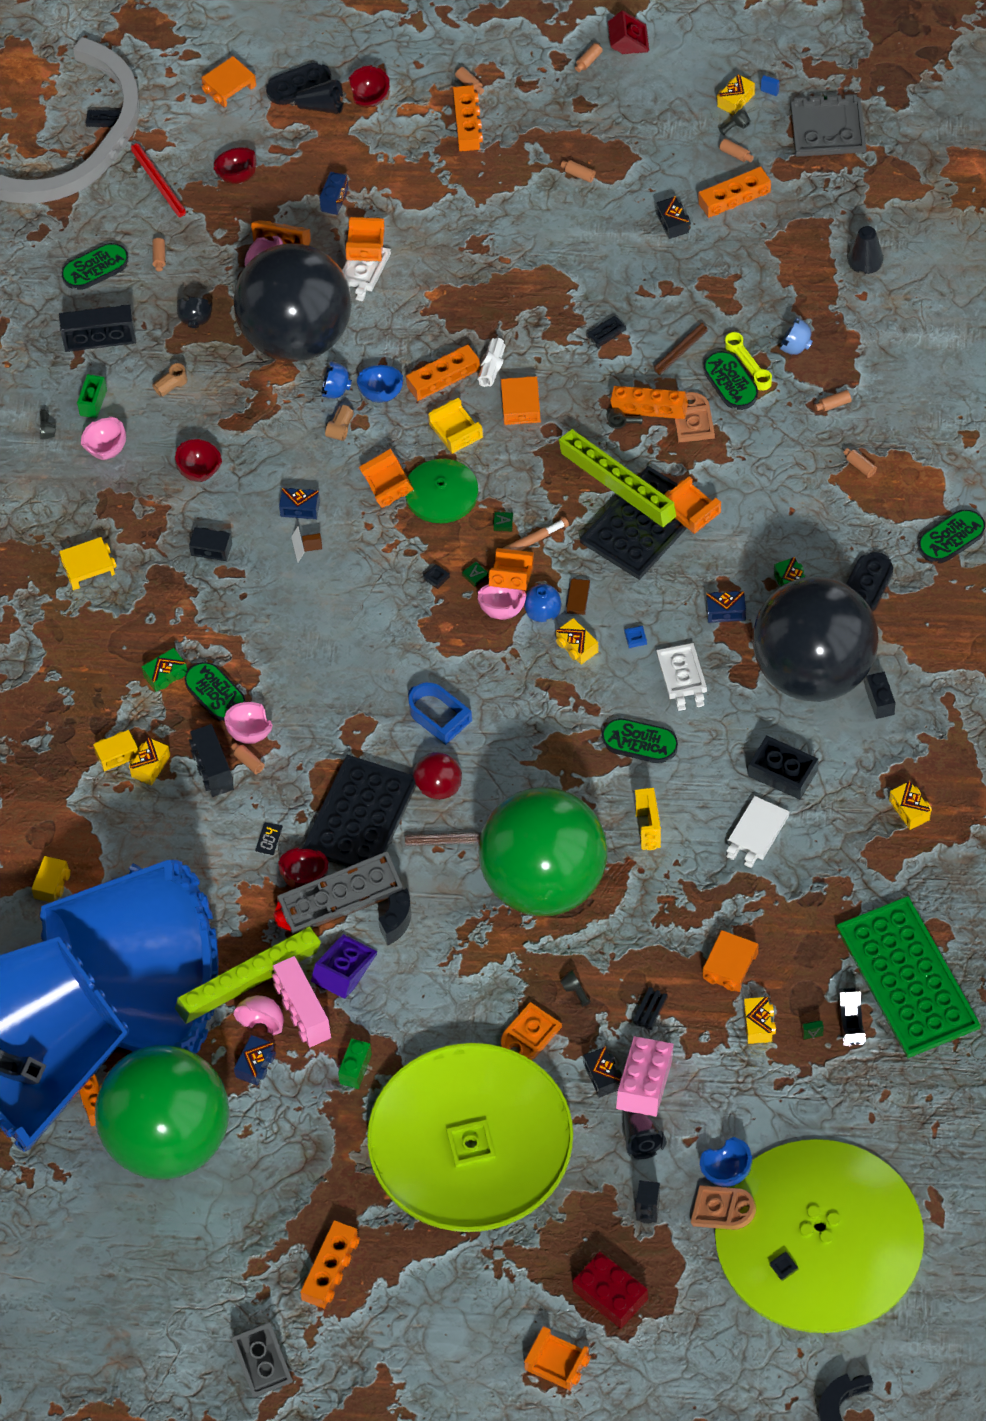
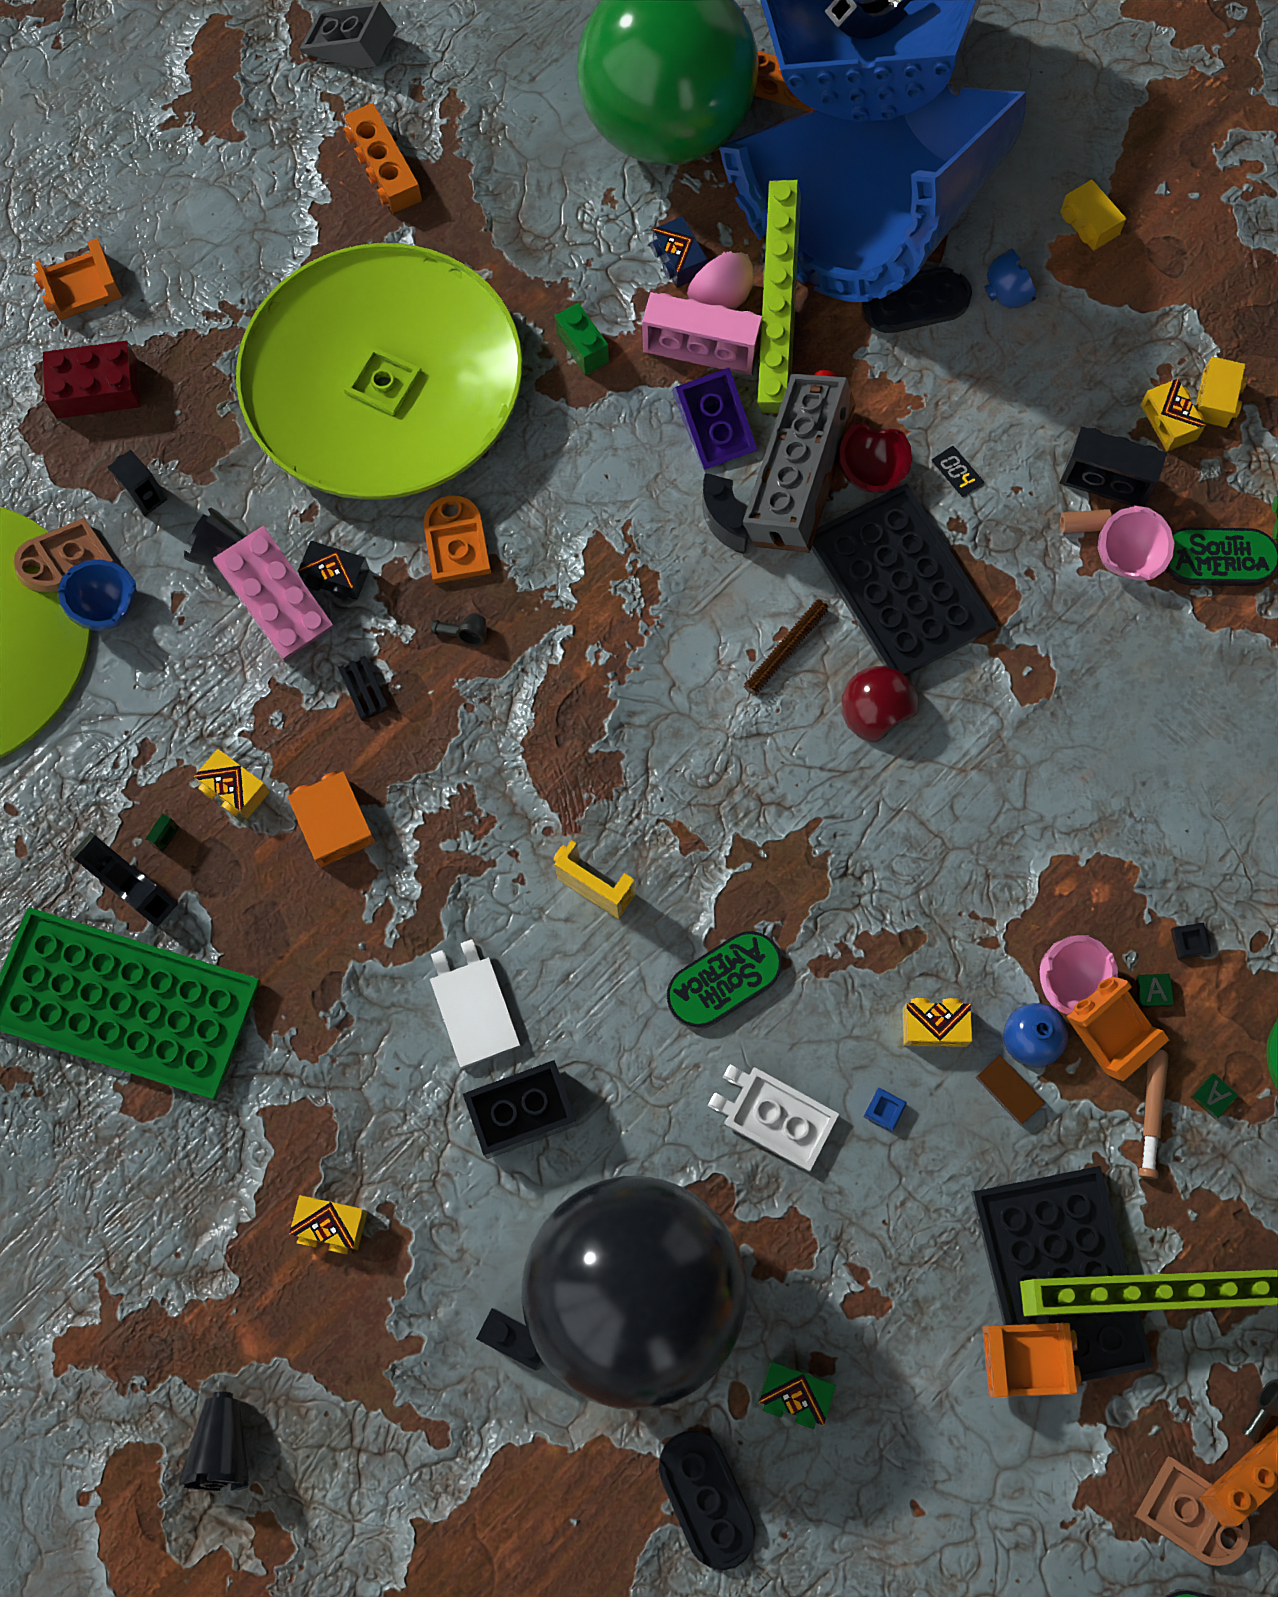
camera: 130 degrees right, 15 degrees up
blue window [408,683,472,745] -> none
green piece [478,787,607,916] -> none
dark blue brick [706,591,746,623] -> none

